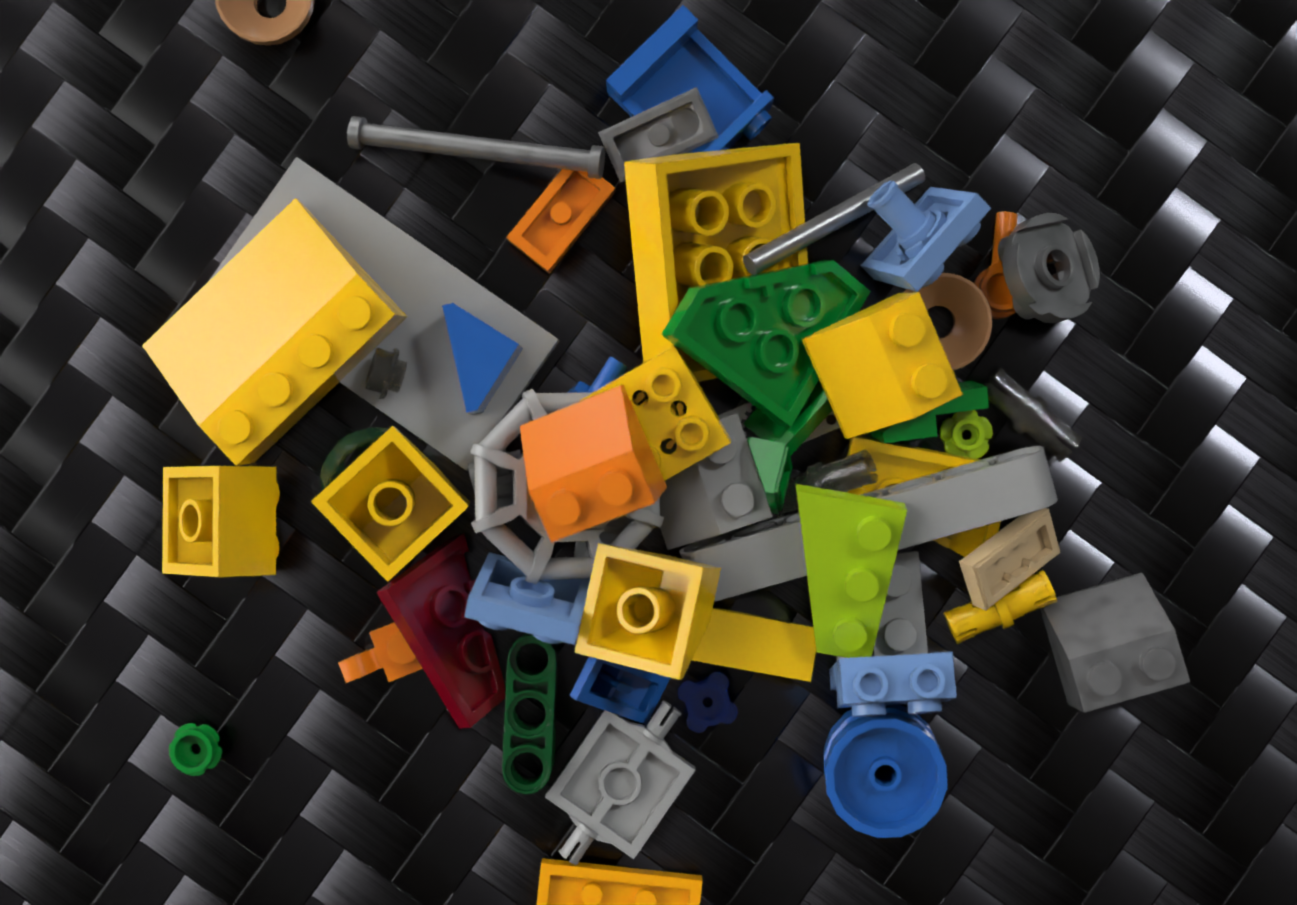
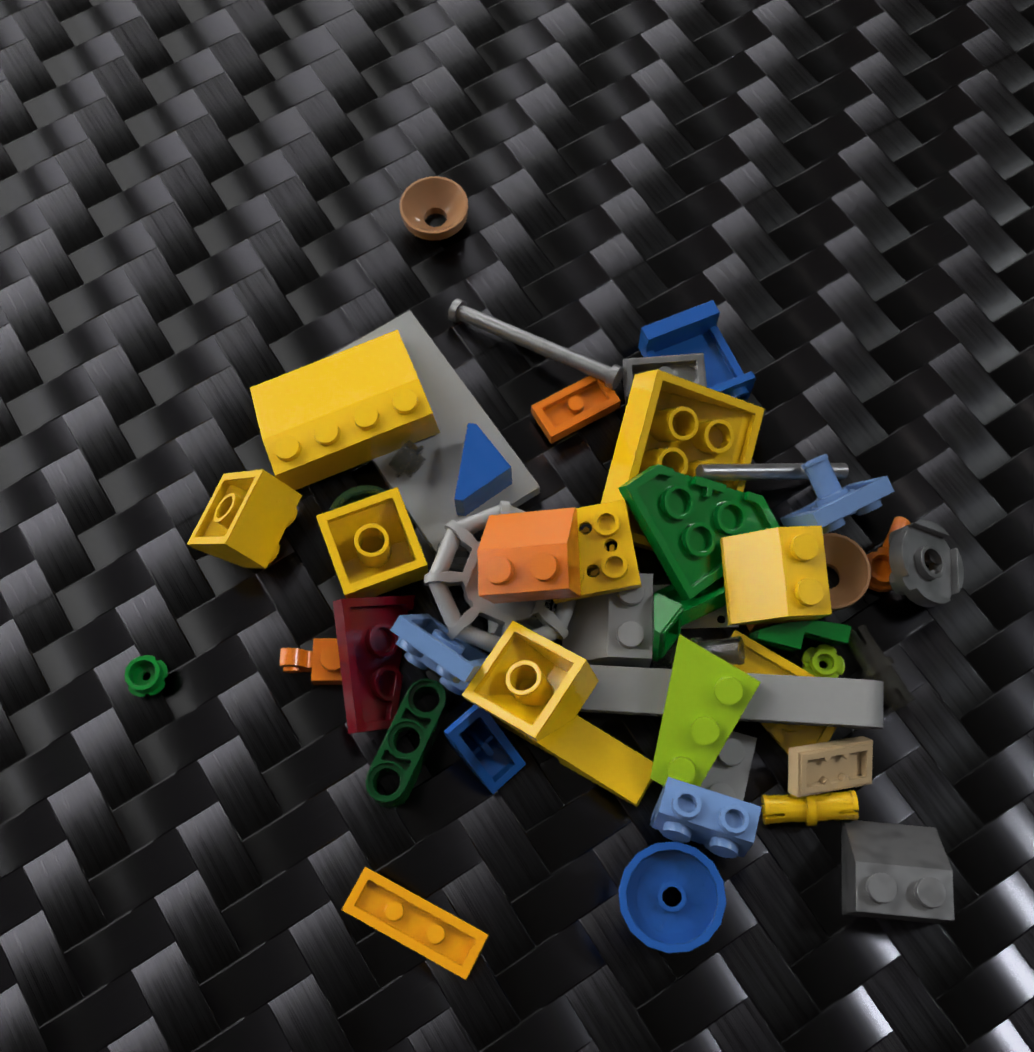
camera: 20 degrees right, 20 degrees down
light grey plate [545,700,695,865] -> none
clear blue plate [678,672,738,733] -> none

